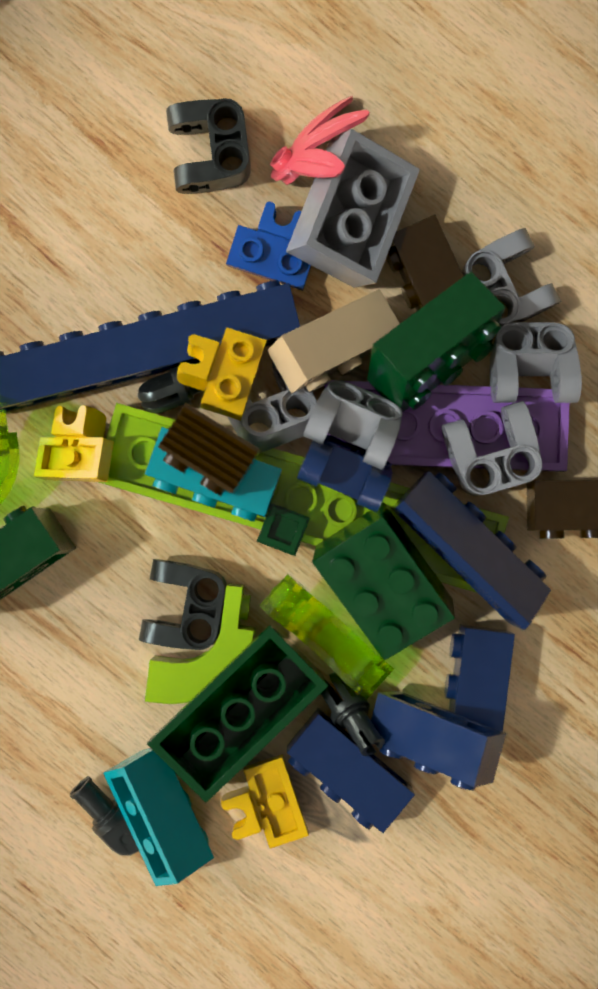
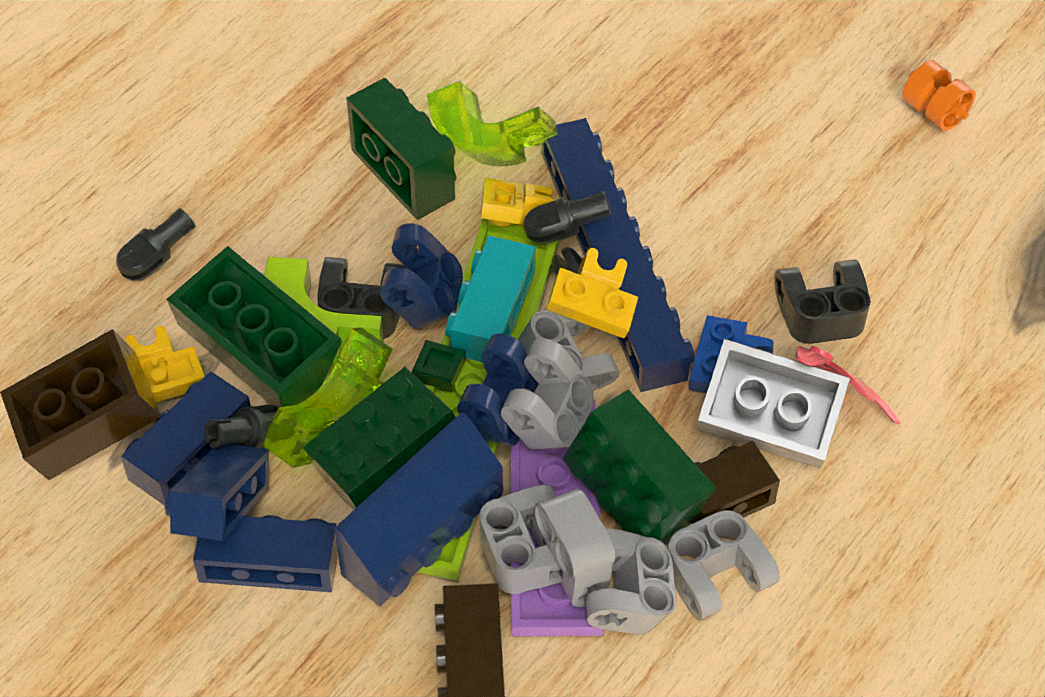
camera: 85 degrees right, 35 degrees down
teal brick [103,748,214,886] -> none
dark brown brick [158,403,261,497] -> none
tan brick [267,289,400,394] -> none
none -> dark brown brick [0,329,161,480]
none -> dark blue piece [380,223,463,329]
none -> pearl dark grey arm [523,191,612,245]
none -> light grey piece [531,489,615,607]

